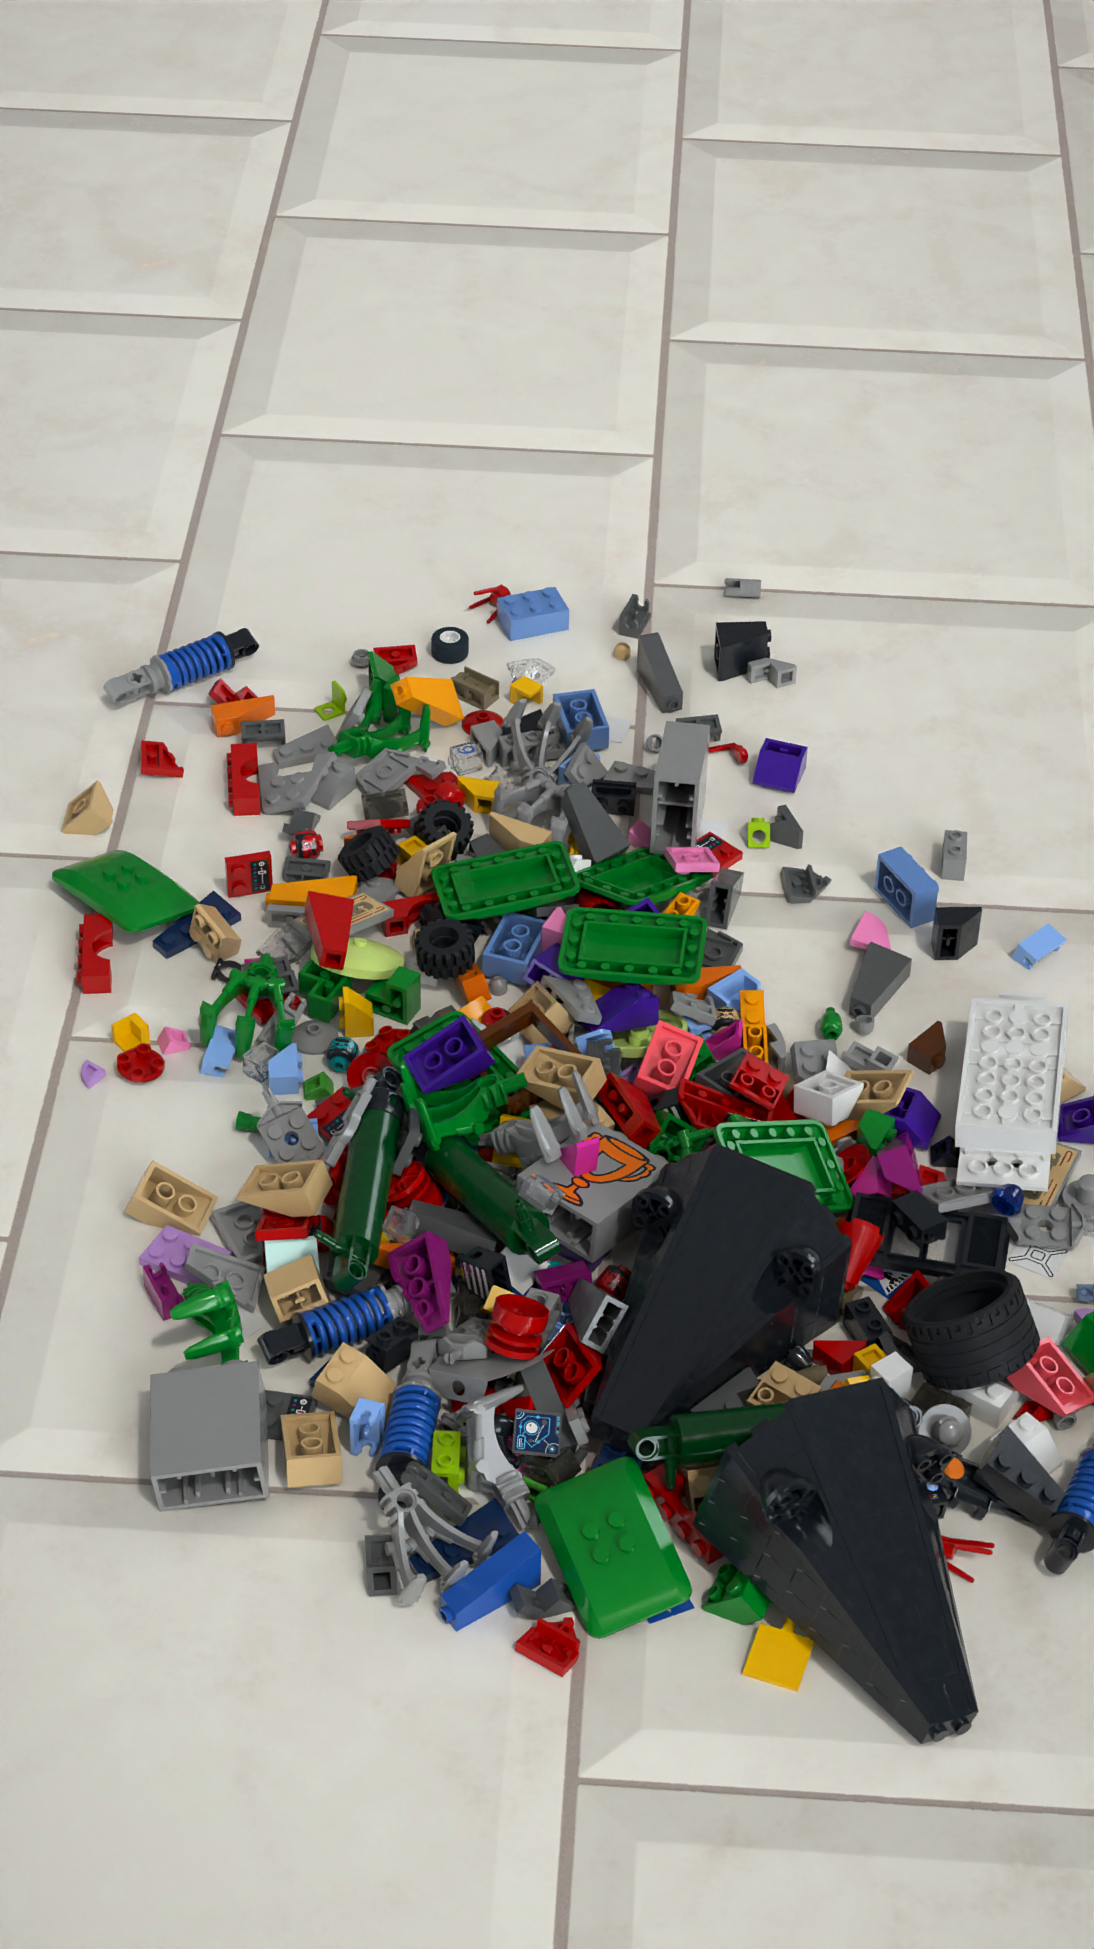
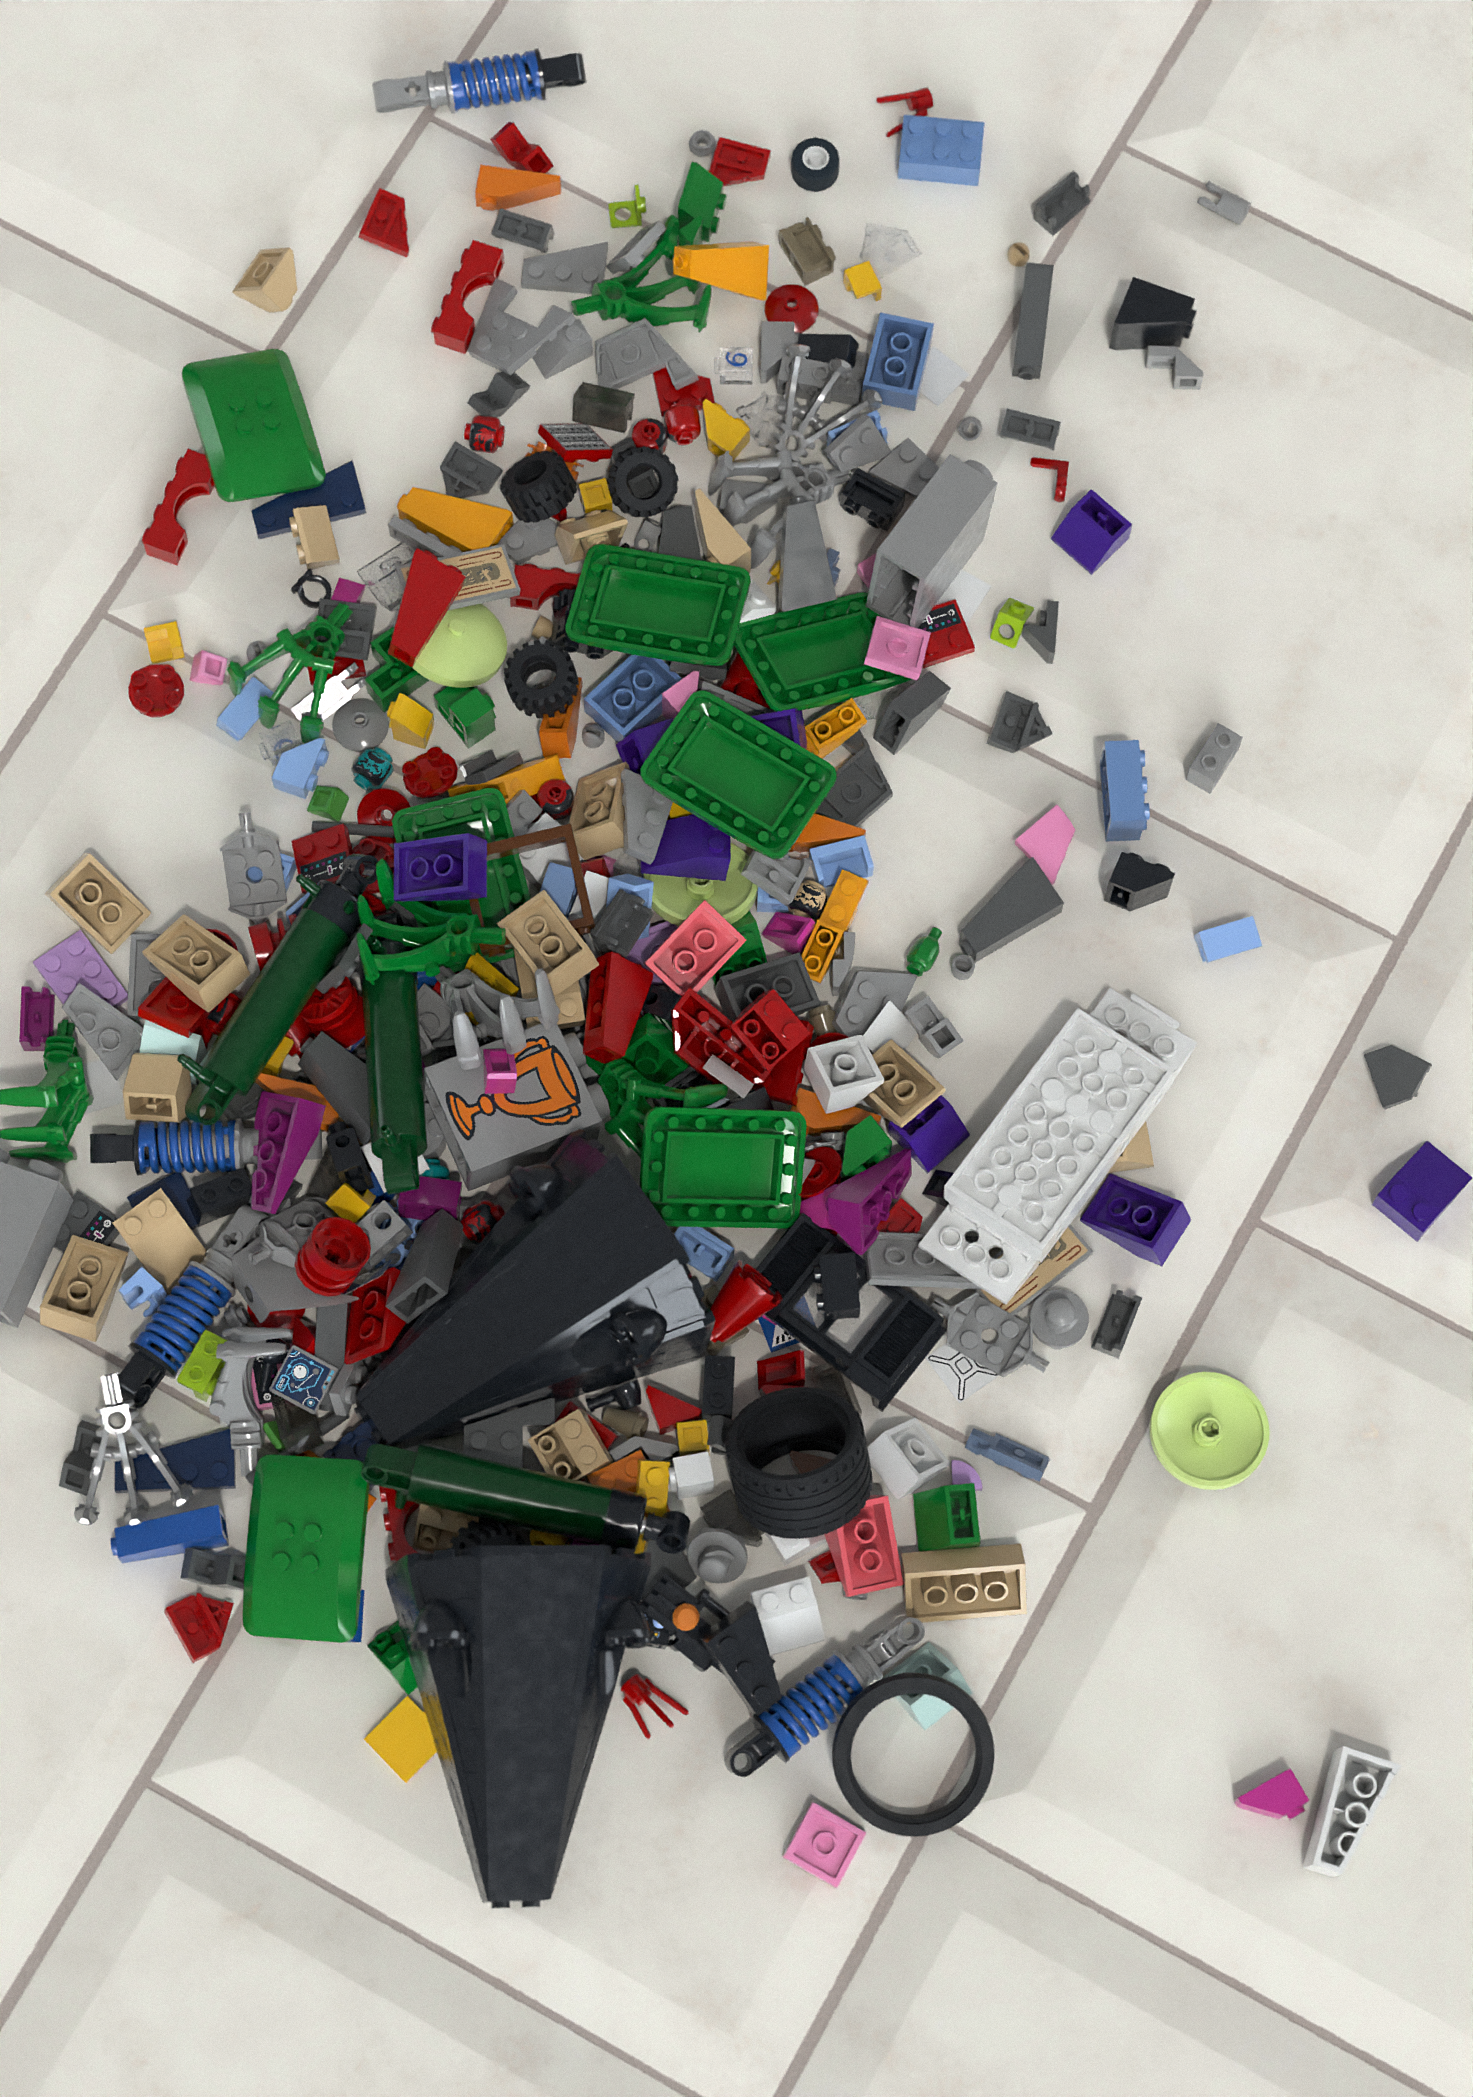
camera: 25 degrees right, 30 degrees up
lavender tile [81,1060,106,1089] -> none
red plate [225,851,273,898] -> none
green pin [235,1111,261,1132] -> none
light grey piece [321,1076,377,1172] -> none
clear brick [382,1206,420,1244] -> none
dark grey hinge [400,1461,473,1527] -> none
clear brick [518,1173,566,1215] -> none
reddish brown slope [907,1021,946,1075] -> none
clear blue cone [991,1184,1024,1216] -> none

